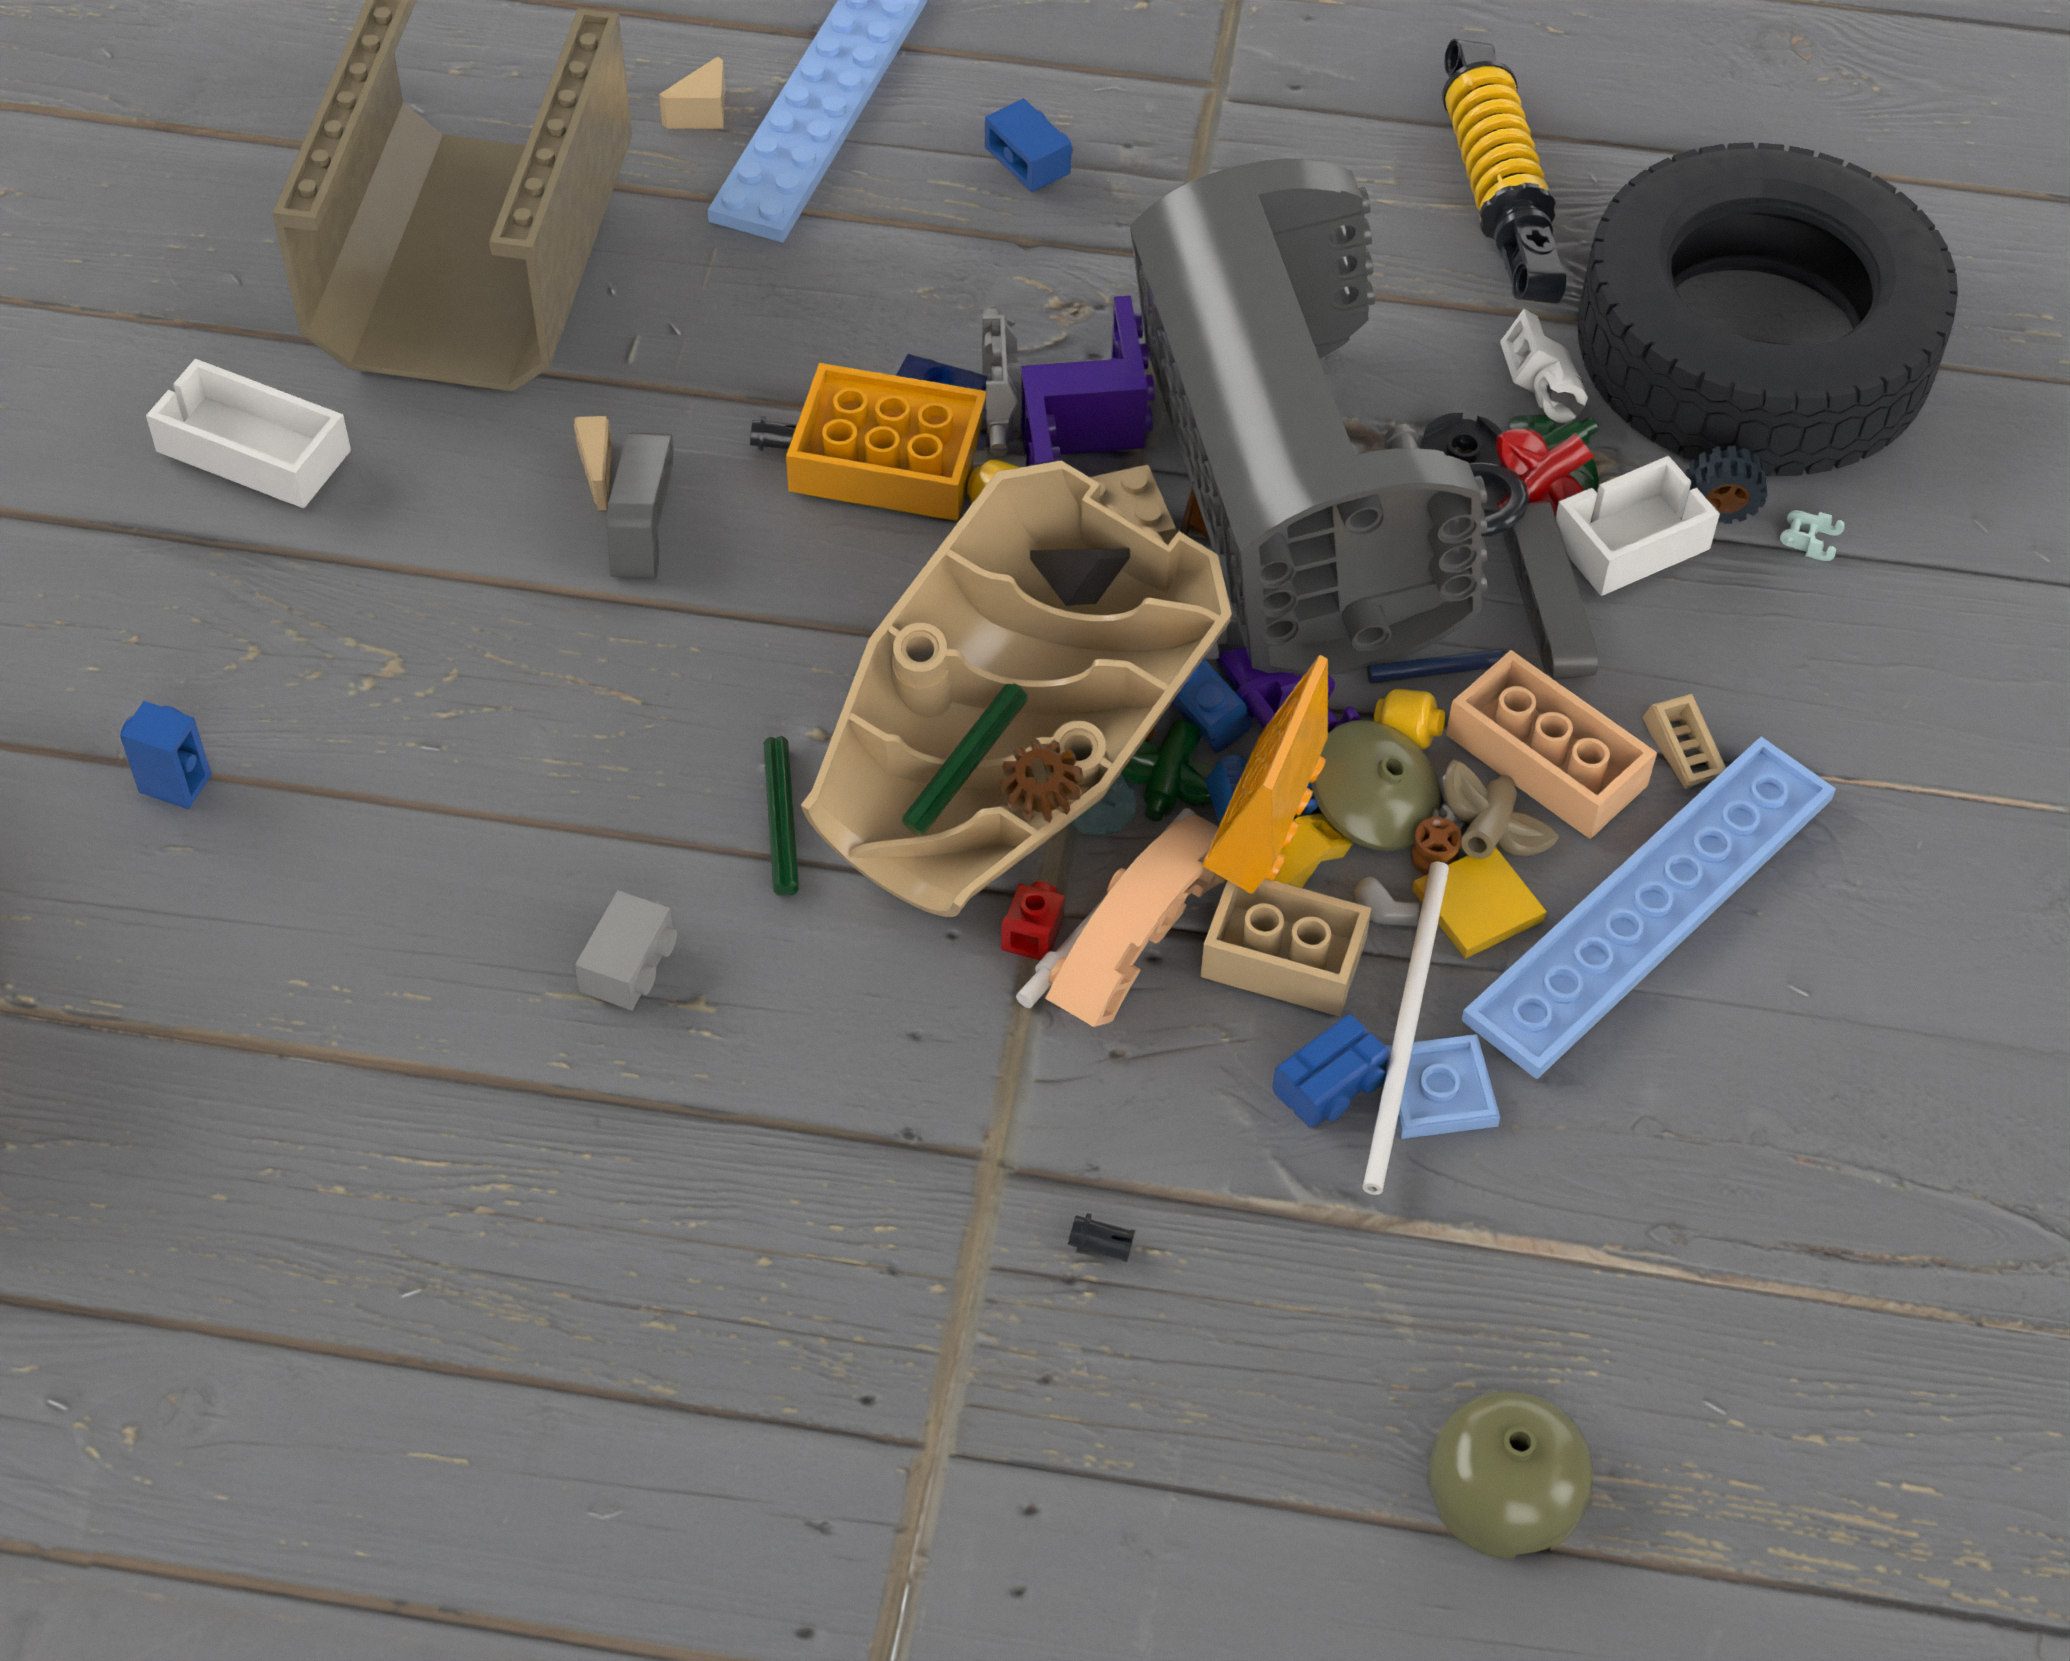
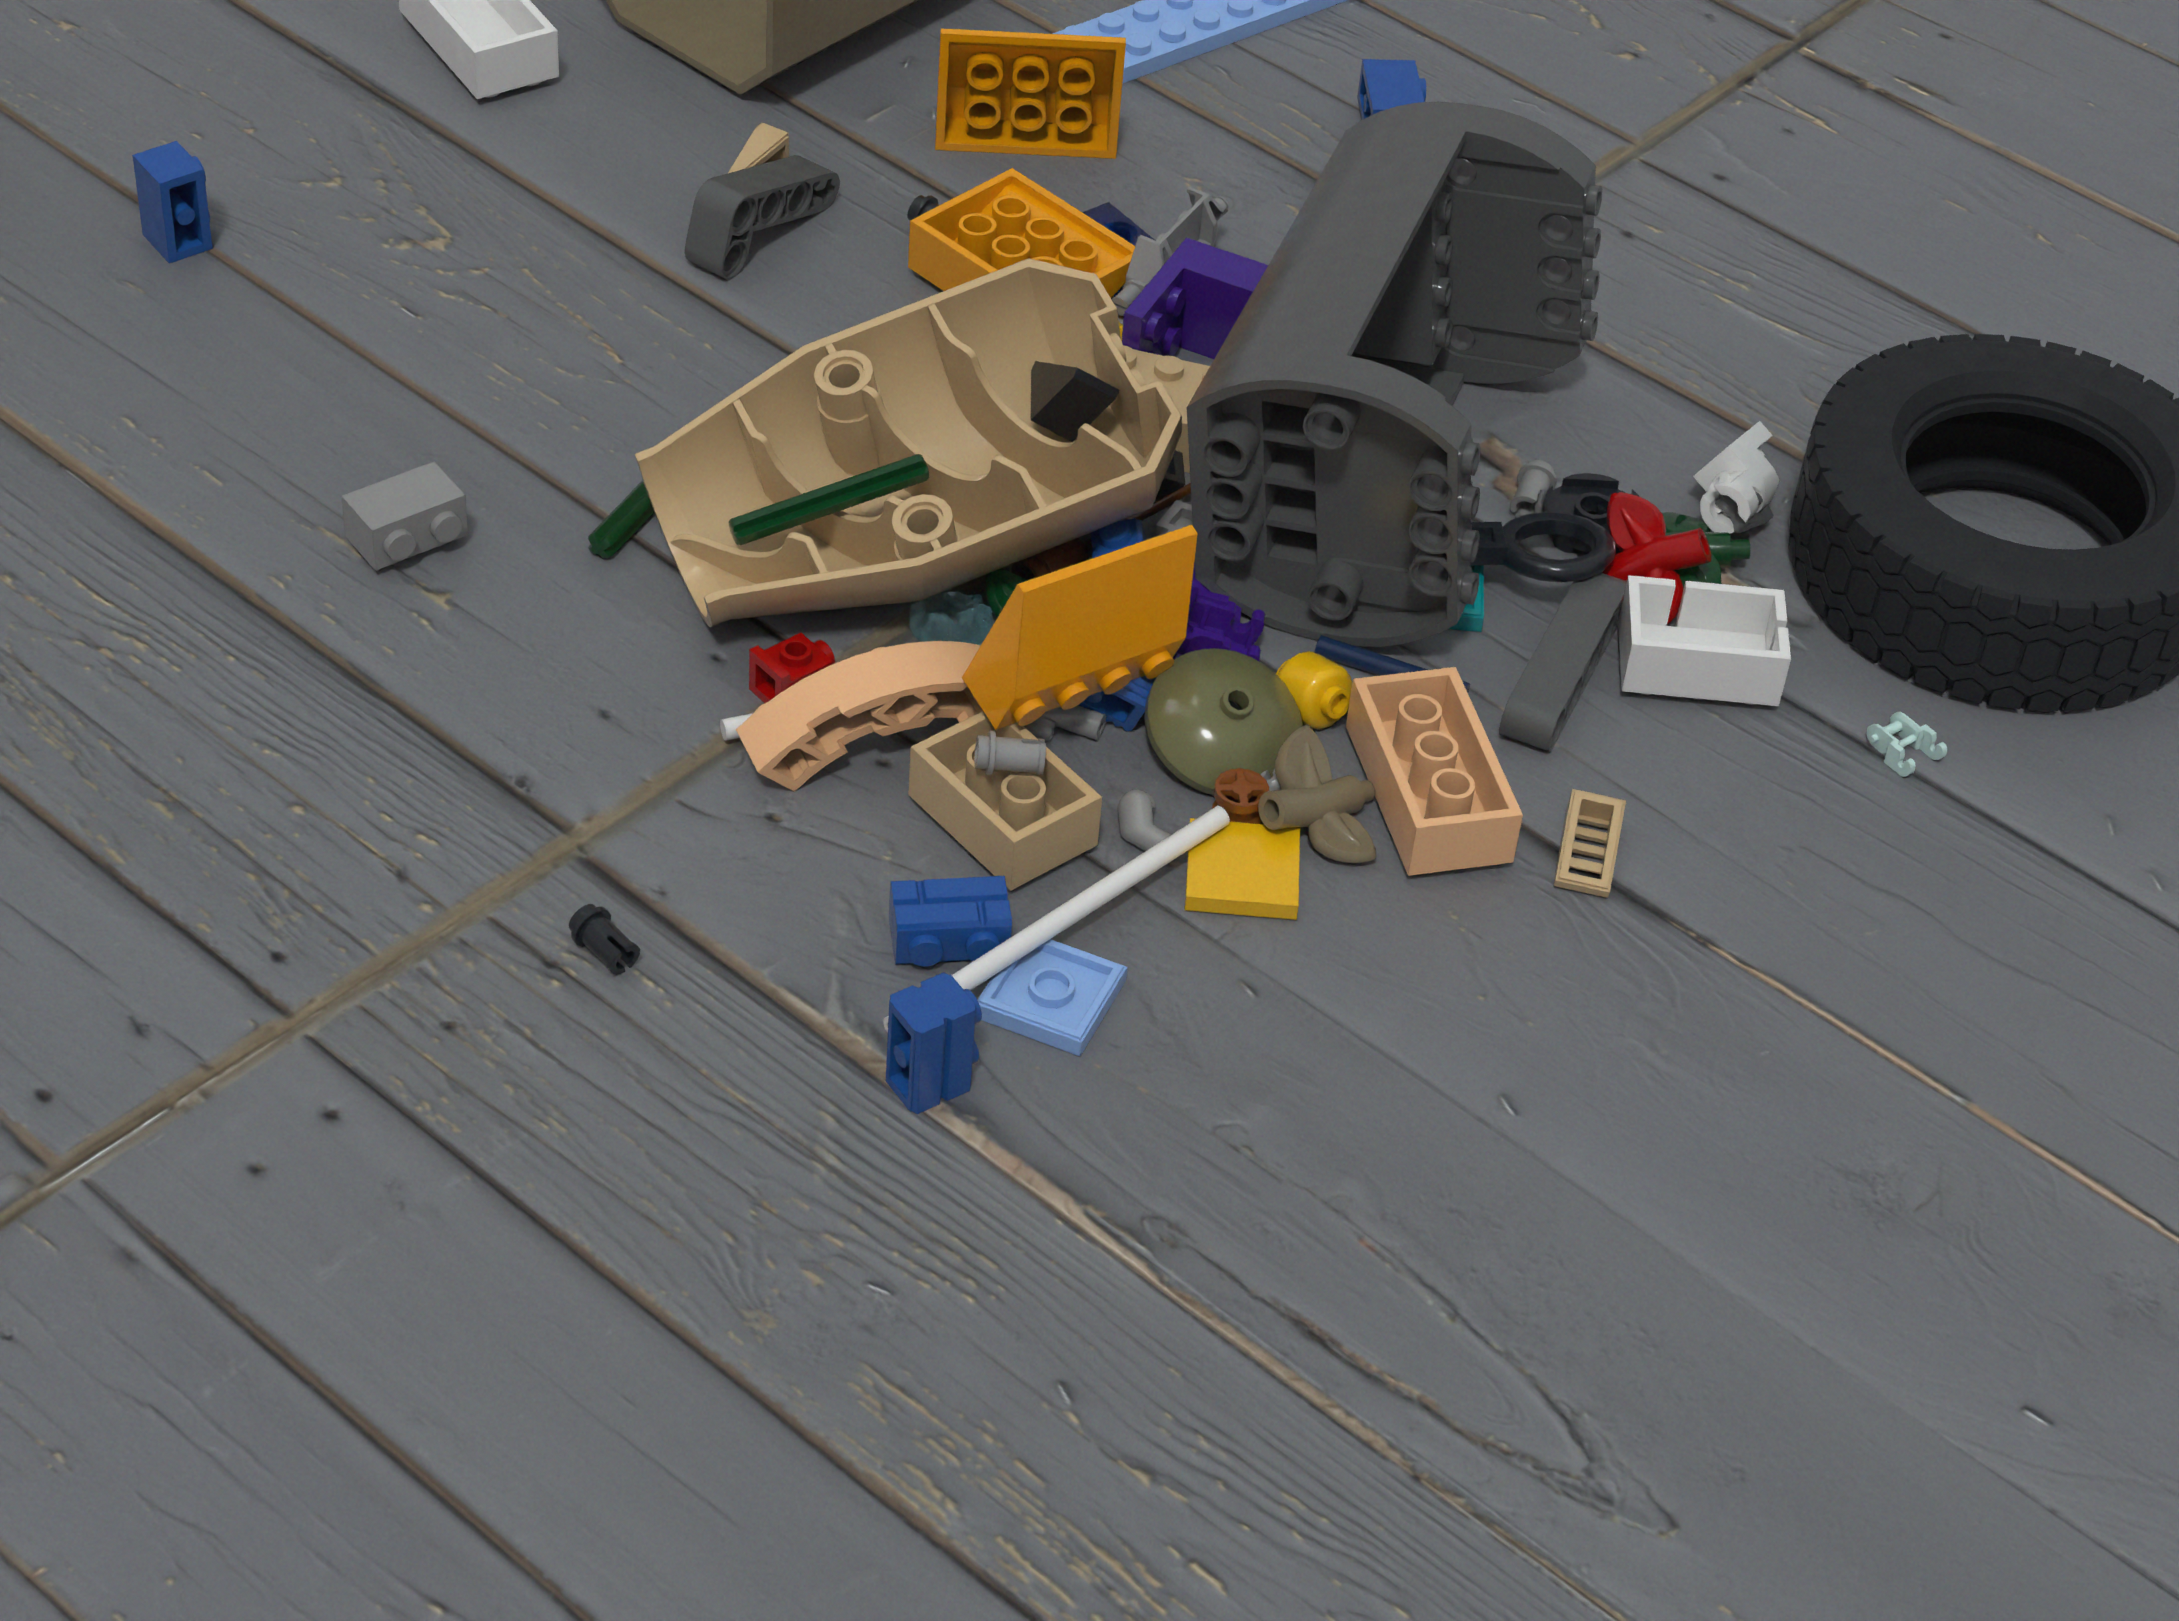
camera: 30 degrees right, 10 degrees down
reddish brown gear [1000,738,1084,823] -> none
yellow slope [1274,813,1353,888] -> none
olive cylinder [1427,1391,1593,1559] -> none
piece [1442,39,1566,304] -> none
light blue plate [1461,736,1836,1079] -> none
black wheel [1685,446,1767,524] -> none
none -> blue brick [886,972,982,1114]
none -> light orange slope [935,28,1126,159]
none -> light grey pin [974,730,1046,775]

